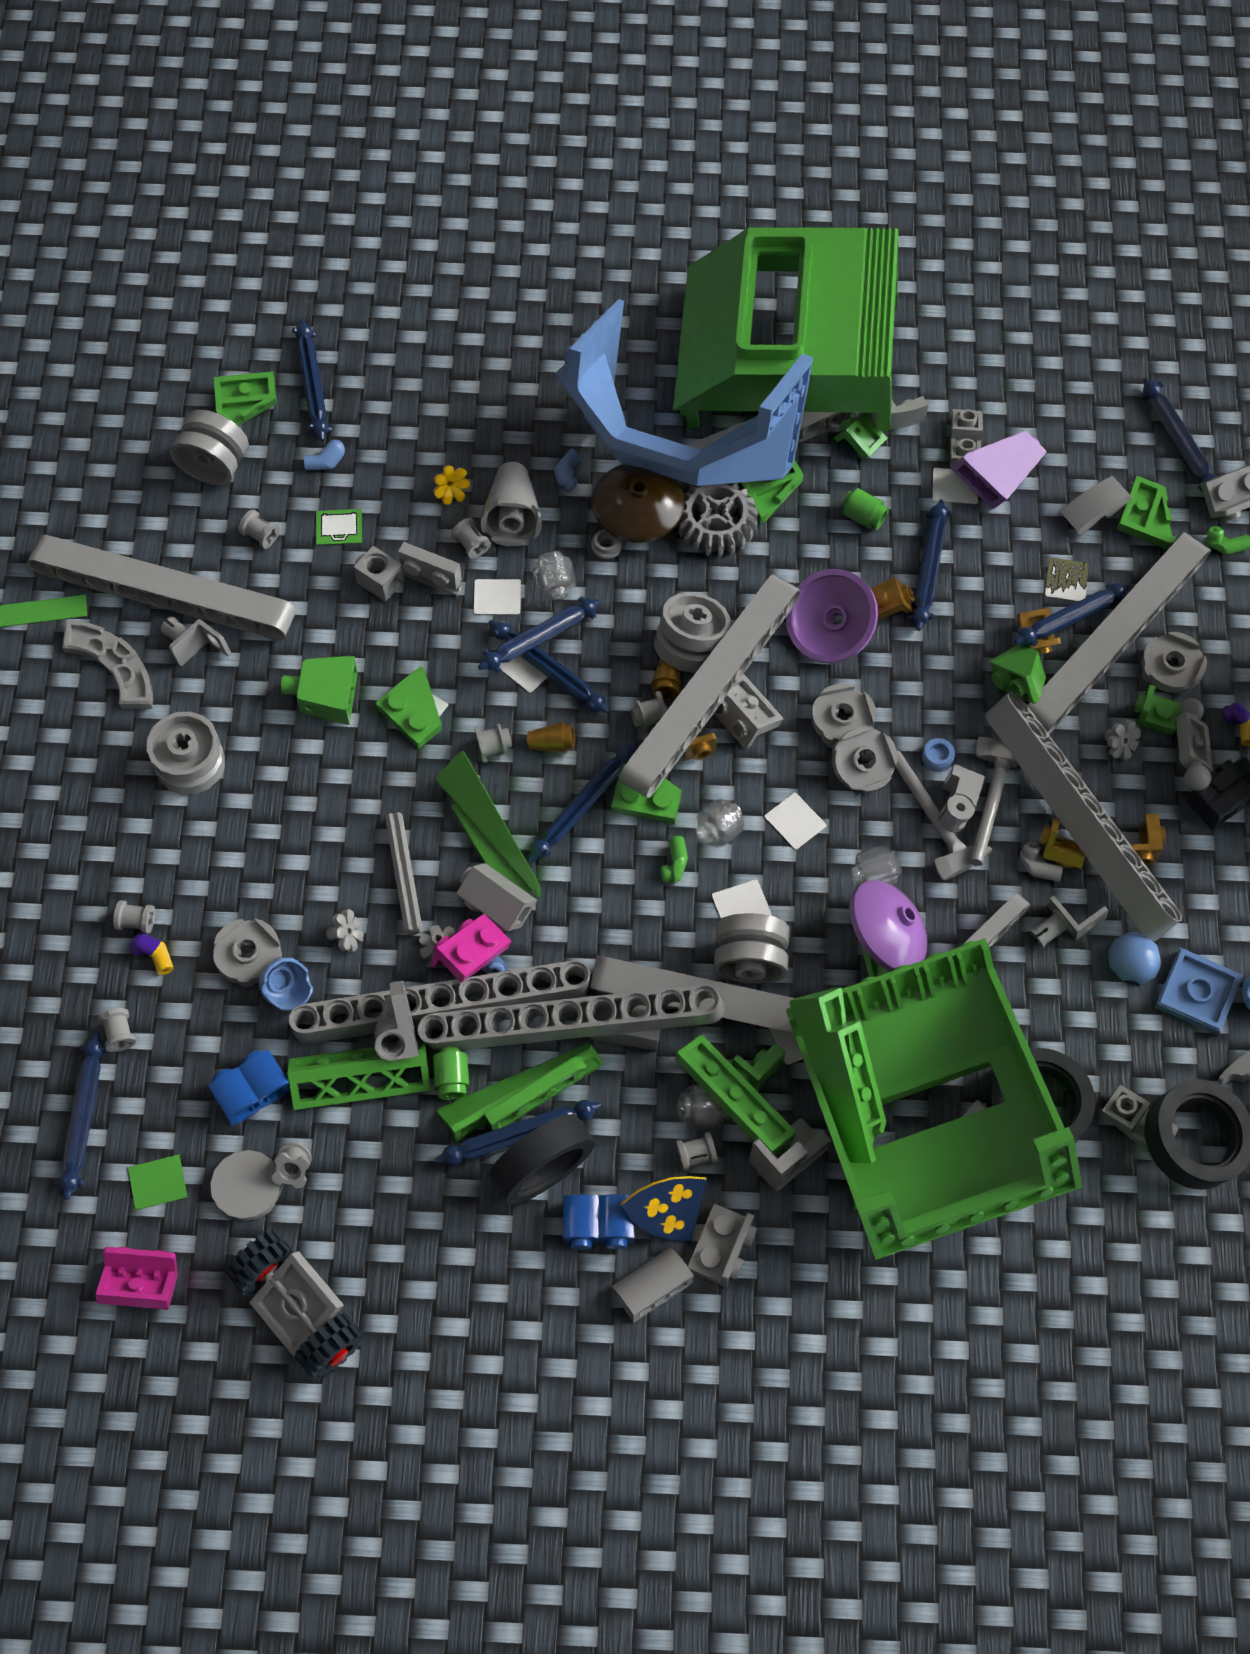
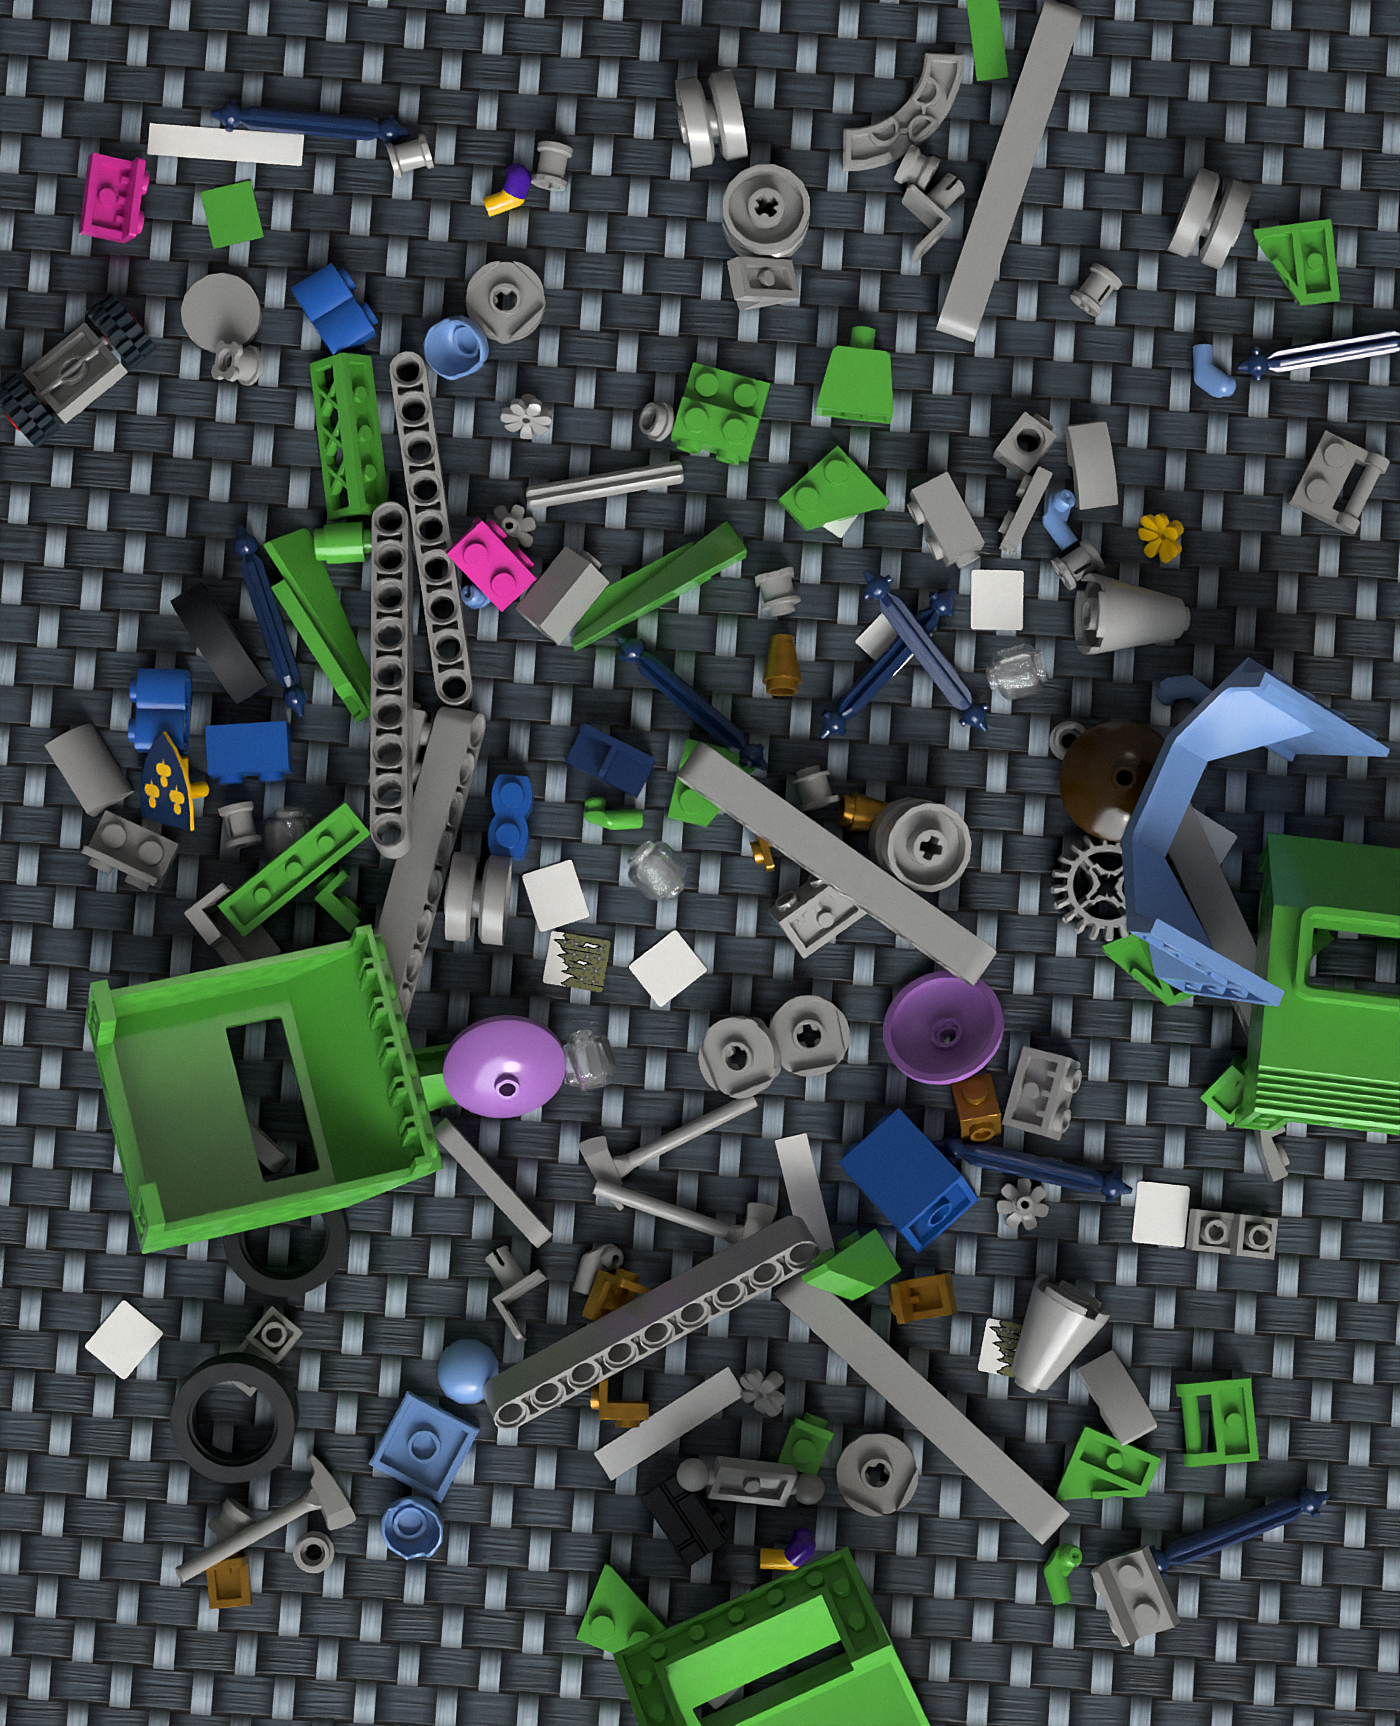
camera: 90 degrees right, 20 degrees up
sticker [316,509,362,545] -> none
light grey plate [374,981,419,1061] -> none
bright green wedge [790,987,886,1163] -> none
bright green brick [841,488,889,530] -> none
medium blue tile [922,738,955,772] -> none
light grey leg [938,764,985,832] -> none
slope [950,431,1047,509] -> none
dark blue wheel [1014,583,1129,647] -> none
none -> white sticker [85,1300,163,1379]
none -> white sticker [147,123,304,166]
none -> blue brick [205,721,293,785]
none -> blue brick [488,774,534,861]
none -> sticker [543,931,611,992]
none -> dark blue panel [565,722,656,799]
none -> white sticker [594,1367,743,1481]
none -> light grey plate [639,401,675,441]
none -> bright green plate [671,362,770,465]
none -> light grey wheel [675,69,748,168]
none -> light grey slope [727,256,800,310]
none -> white sticker [775,1133,835,1271]
none -> blue slope [838,1108,979,1254]
none -> light grey wheel [894,145,941,193]
none -> light grey brick [907,471,985,568]
none -> light grey plant [996,1178,1049,1230]
none -> light grey bracket [1002,1046,1082,1141]
none -> light grey cone [1011,1273,1111,1393]
none -> medium blue arm [1042,489,1078,551]
none -> light grey slope [1065,420,1118,510]
none -> bright green plate [1175,1377,1259,1467]
none -> light grey plate [1288,430,1390,534]

